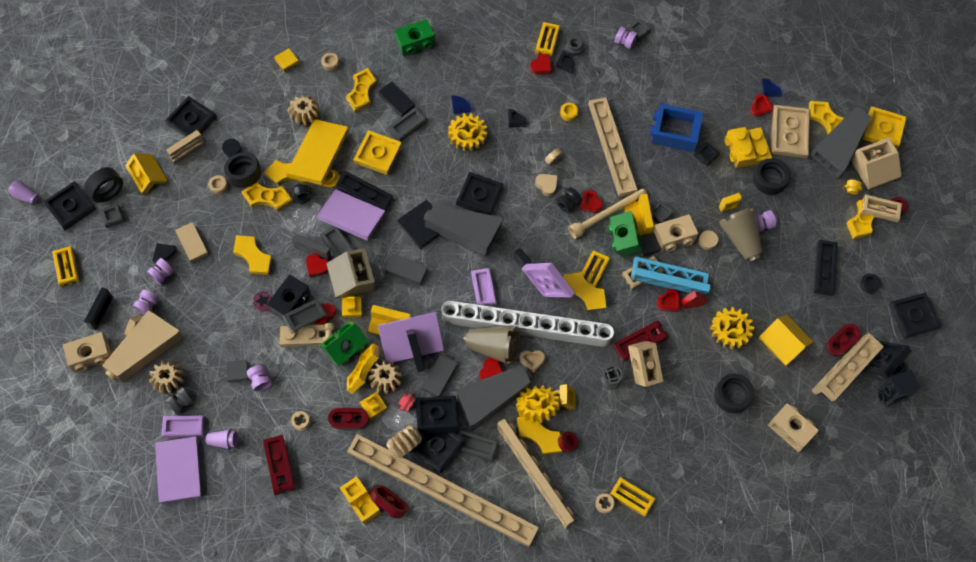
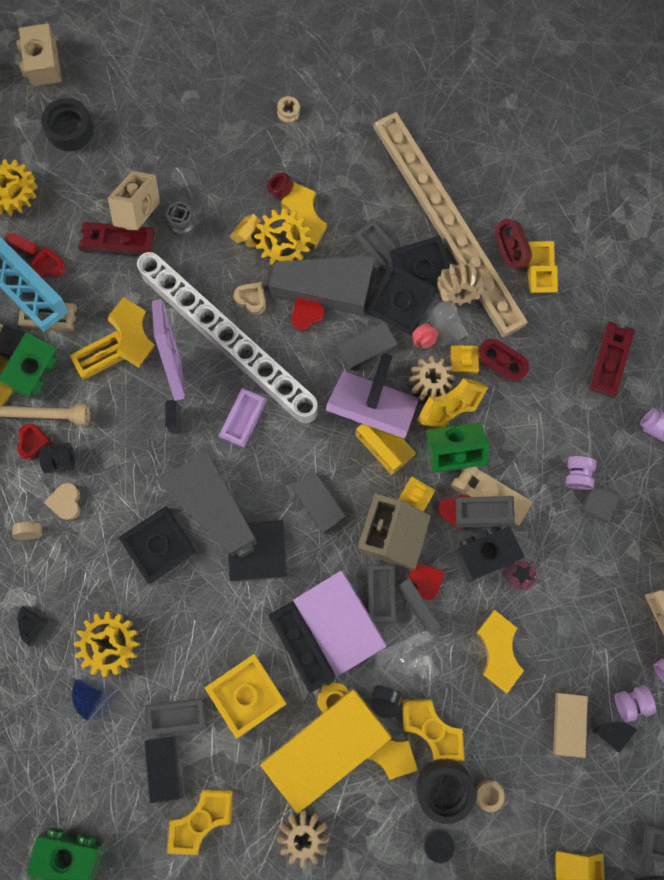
camera: 145 degrees left, 10 degrees up
tan bush [291,411,311,431] -> none
dark tan cone [464,325,520,365] -> none
tan plate [497,419,574,529] -> none
yellow tile [610,477,656,517] -> none

